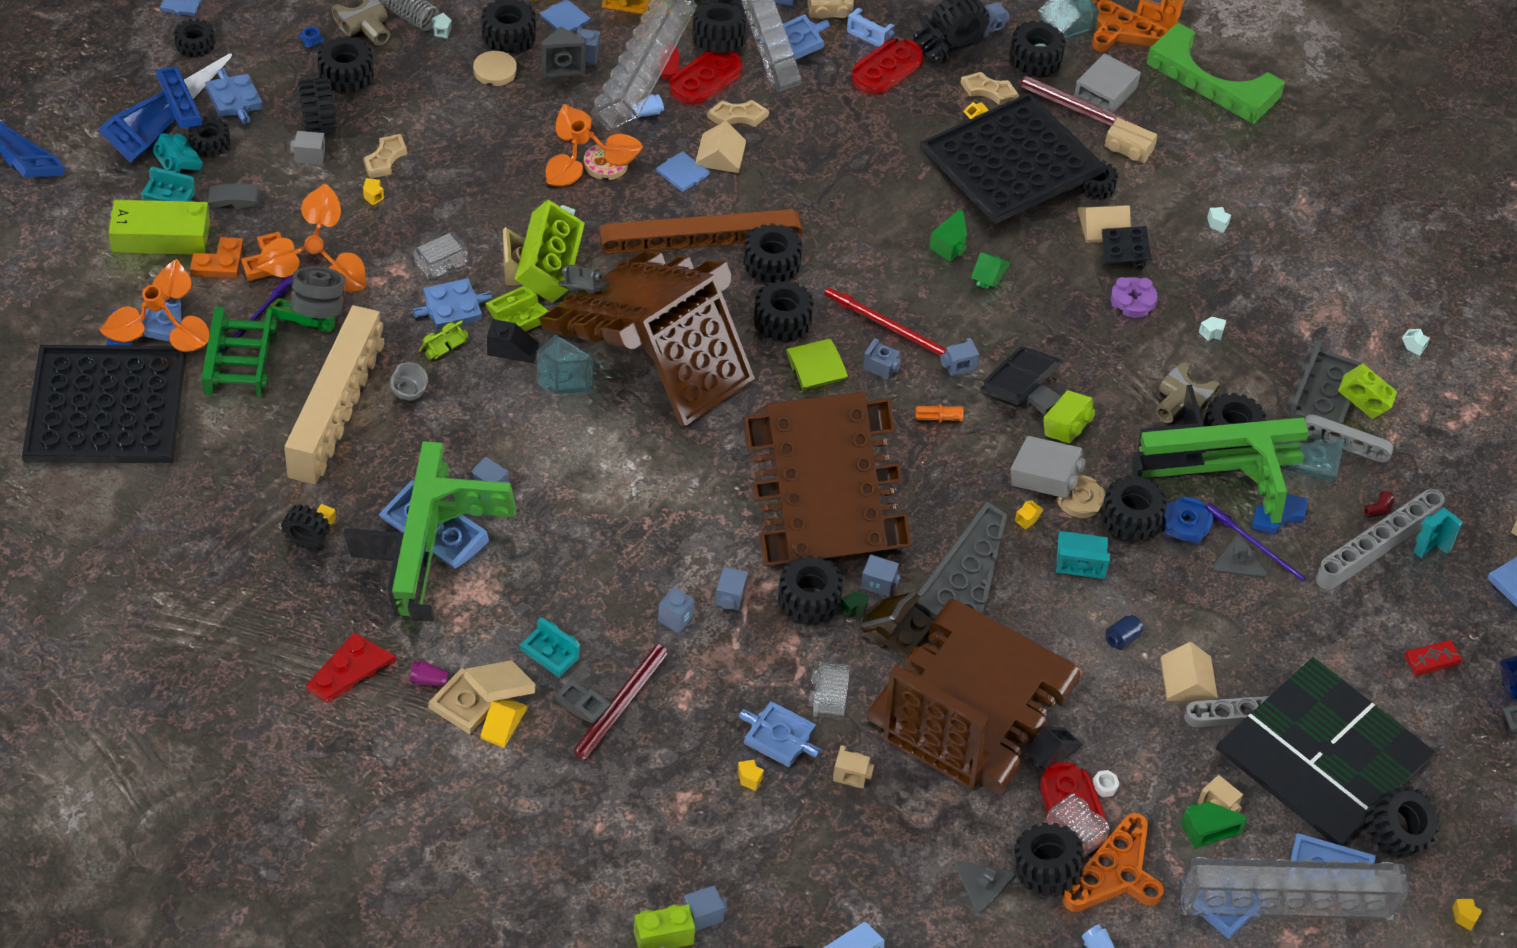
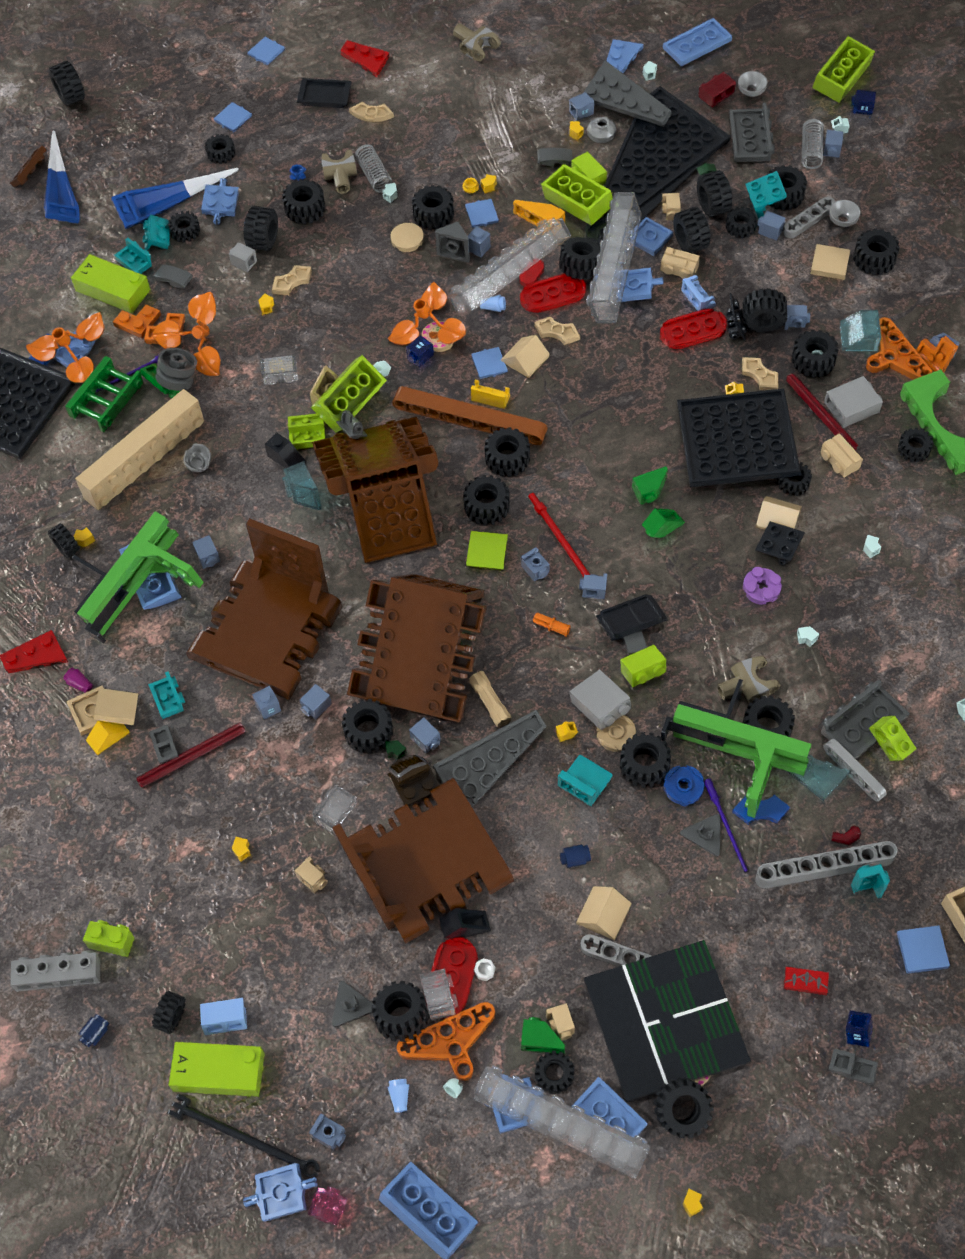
camera: 35 degrees right, 10 degrees up
blue tile [156,66,202,128] -> none
medium blue plate [413,278,492,330] -> none
lime hinge [419,320,469,360] -> none
sand blue brick [683,885,727,931] -> none
medium blue plate [739,701,822,767] -> none
none -> reddish brown bracket [186,518,343,700]
none -> clear blue brick [406,335,434,367]
none -> light aqua hinge [443,1078,463,1098]
none -> tan axle [469,671,511,728]
none -> yellow hinge [471,379,510,409]
none -> black tyre [535,1051,574,1094]
none -> black tyre [898,427,933,462]

